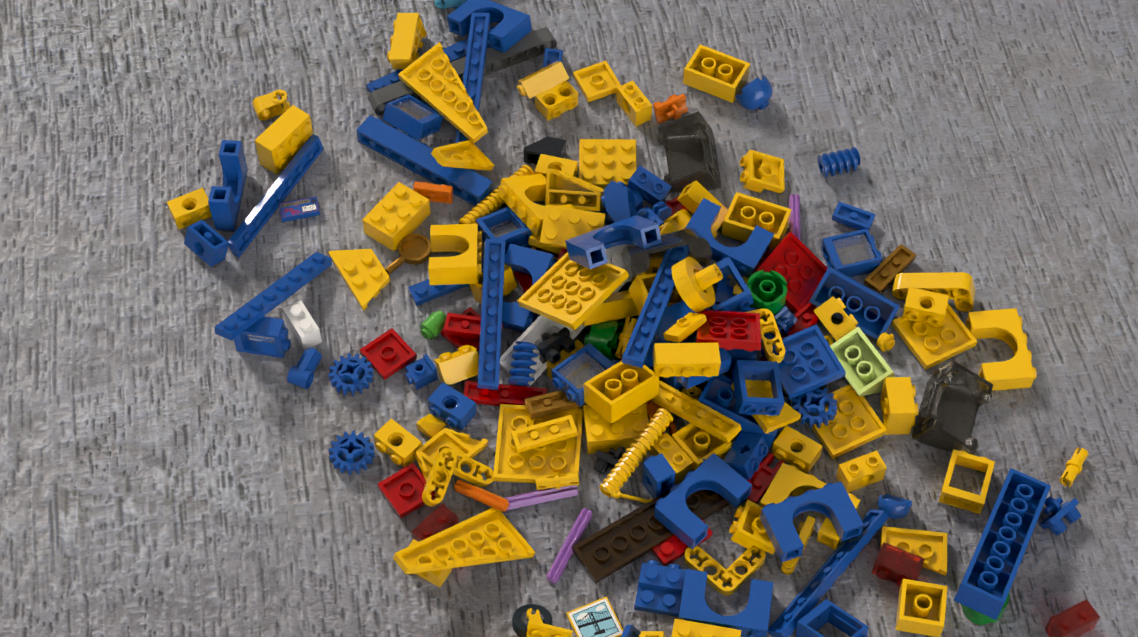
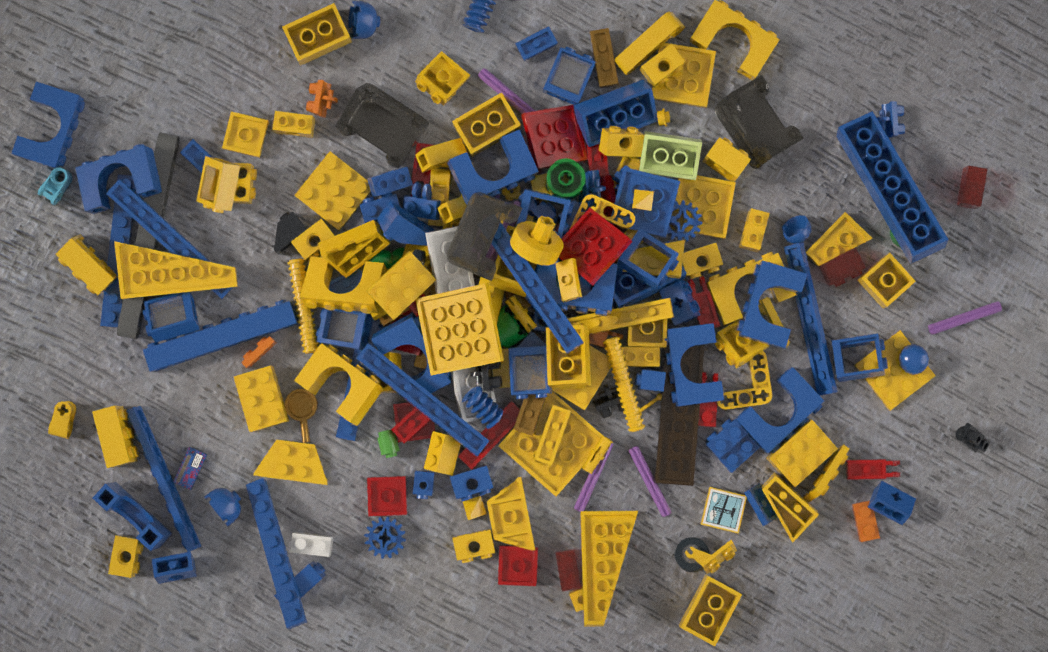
camera: 55 degrees left, 30 degrees up
blue piece [287,347,322,389] -> none
blue gear [328,430,375,475] -> none
yellow beam [422,448,494,507] -> none
yellow wing [431,140,495,171] -> none
orange axle [454,480,510,512] -> none
blue arch [565,215,662,269] -> none
yellow brick [652,343,721,378] -> none
yellow window [938,449,995,514] -> none
yellow pin [1059,447,1089,487] -> none
none -> blue cylinder [204,488,241,527]
none -> yellow slope [632,189,654,211]

